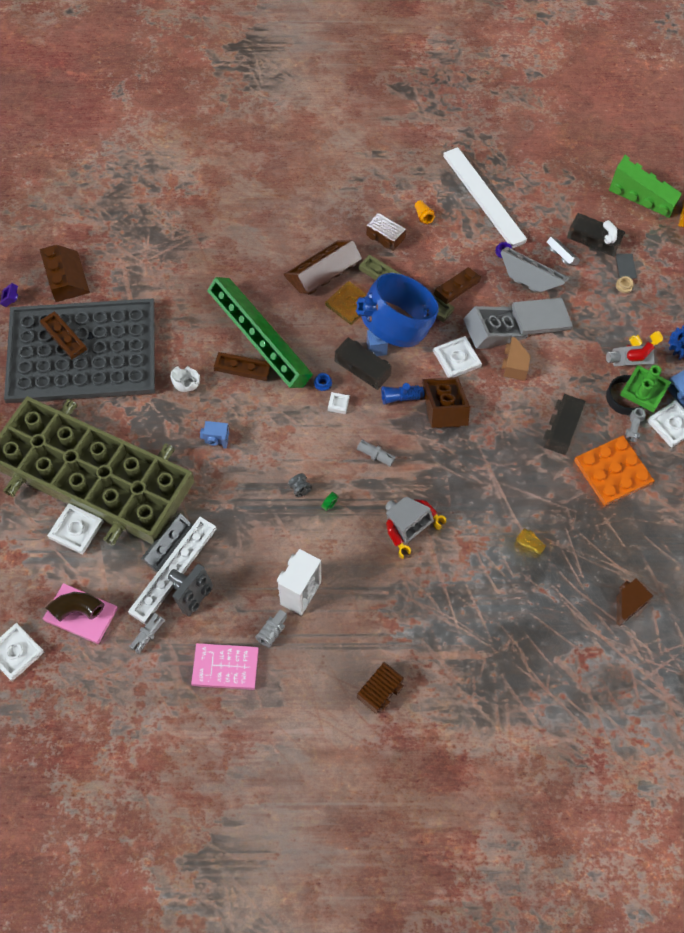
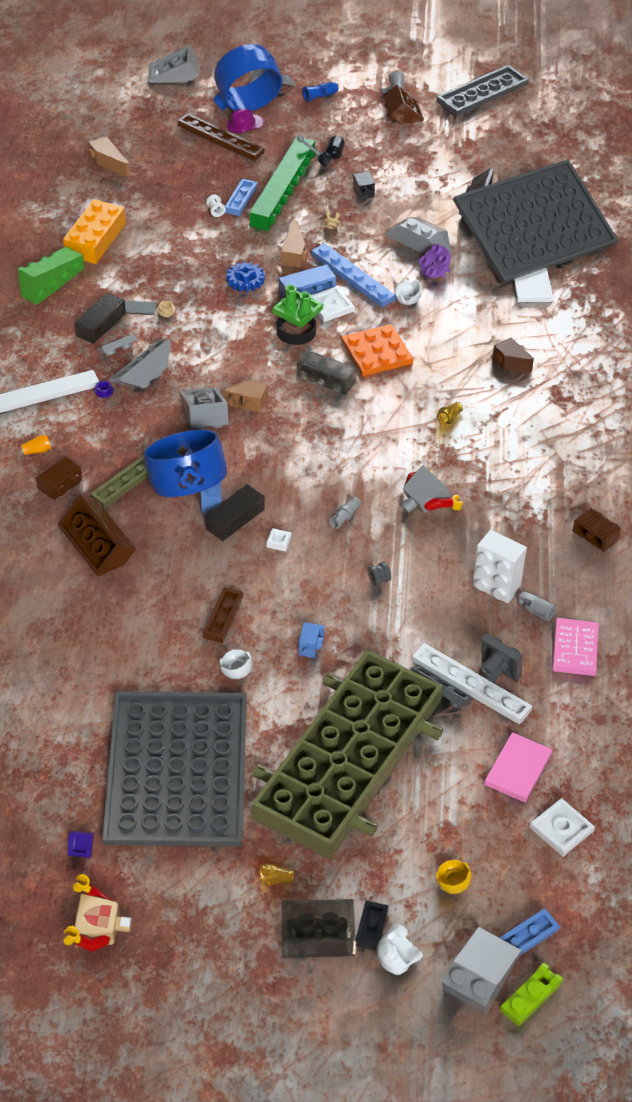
camera: 85 degrees left, 15 degrees down
reddish brown slope [40,245,90,302] -> none
reddish brown plate [40,311,87,360] -> none
dark brown cylinder [45,592,105,622] -> none
white plate [47,503,104,555] -> none
light grey pin [129,613,165,654] -> none
green brick [207,277,313,388] -> none
blue plate [314,373,332,391] -> none
green tile [321,492,339,511] -> none
clear yellow tile [325,281,367,325] -> none
blue piece [381,383,424,405] -> none
reddish brown slope [422,377,470,428] -> none
white tile [433,336,482,378] -> none
reddish brown plate [434,267,481,304] -> none
light grey tile [512,298,573,335] -> none
white arm [603,220,618,244] -> none
torso [606,331,663,367] -> none
light grey bar [625,408,646,442] -> none

